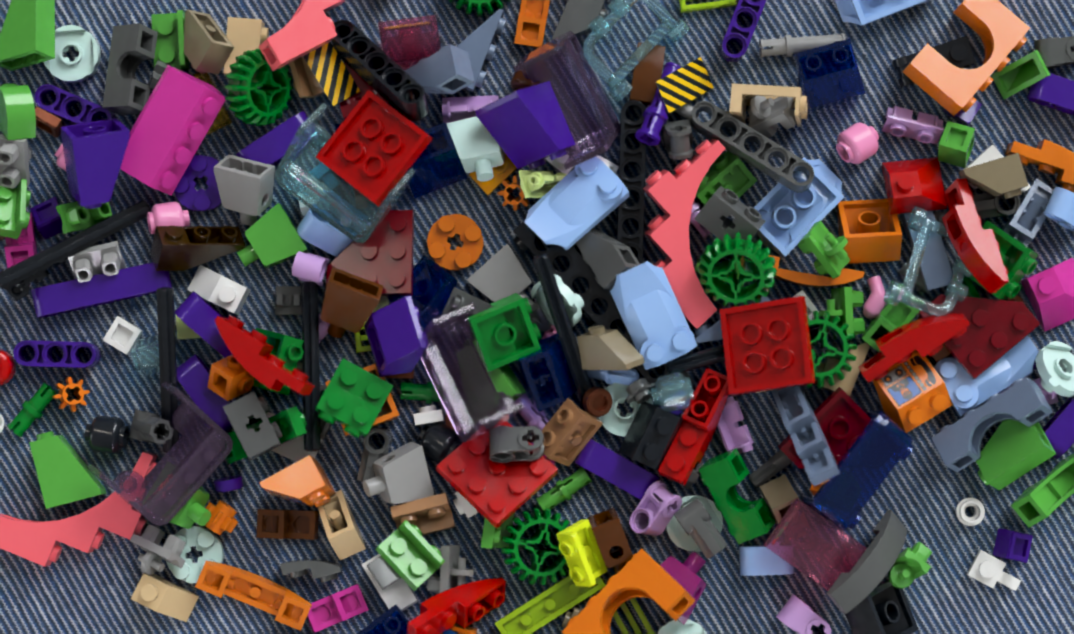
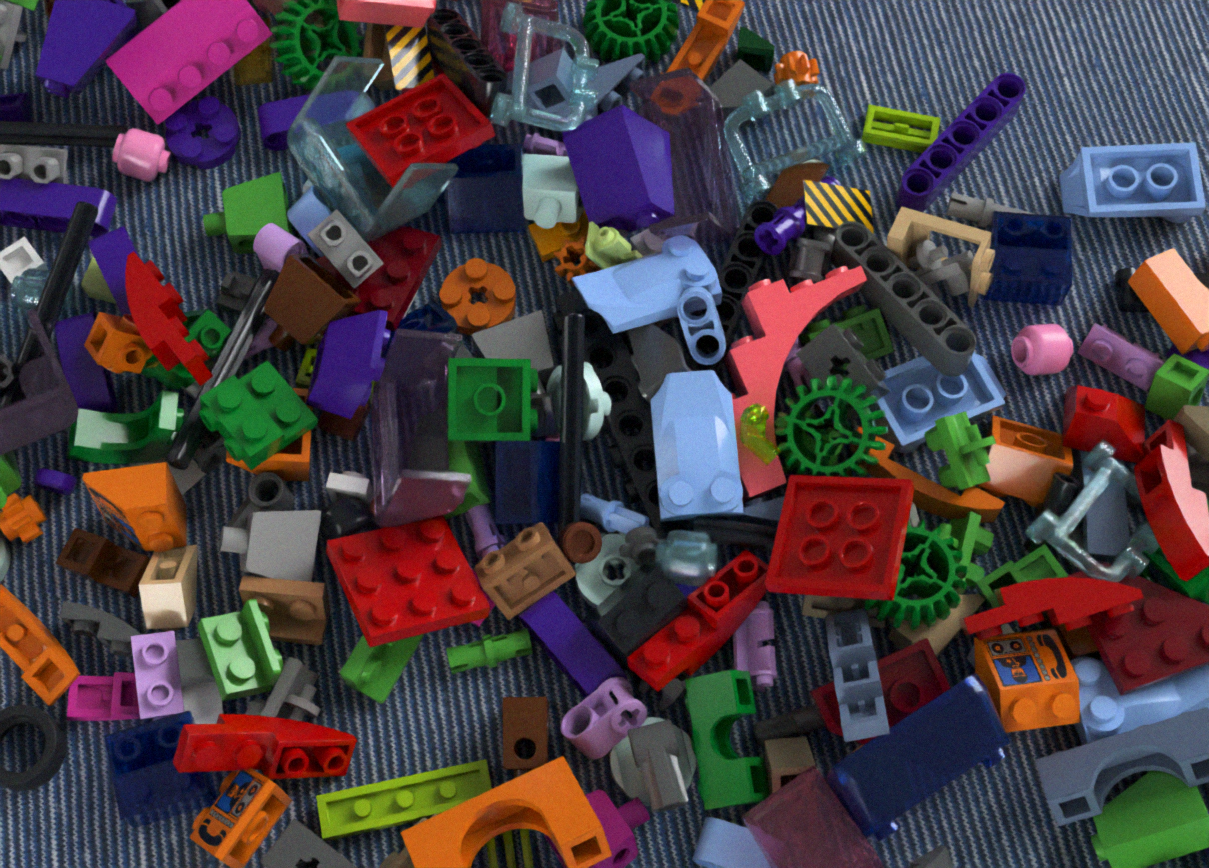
camera: 20 degrees right, 20 degrees down
bright green hips [56,201,112,234] -> none
dark brown slope [150,226,245,271] -> none
white slope [187,265,251,315] -> none
light grey torso [213,155,275,225] -> none
dark grey brick [223,392,283,461] -> none
green pin [400,382,459,404] -> none
white plate [453,491,479,518] -> none
dark grey piece [489,426,544,463] -> none
green gear [501,508,570,585] -> none
neon yellow bracket [556,519,608,587] -> none
dark tan slope [577,325,644,370] -> none
bright pink arm [863,276,887,319] -> none
none -> lavender hinge [131,631,185,723]
none -> light grey hips [307,209,384,289]
none -> clear light blue bar [490,1,599,132]
none -> light blue beam [677,286,726,365]
none -> clear neon green arm [740,403,781,466]
none -> black pin [1023,472,1080,552]

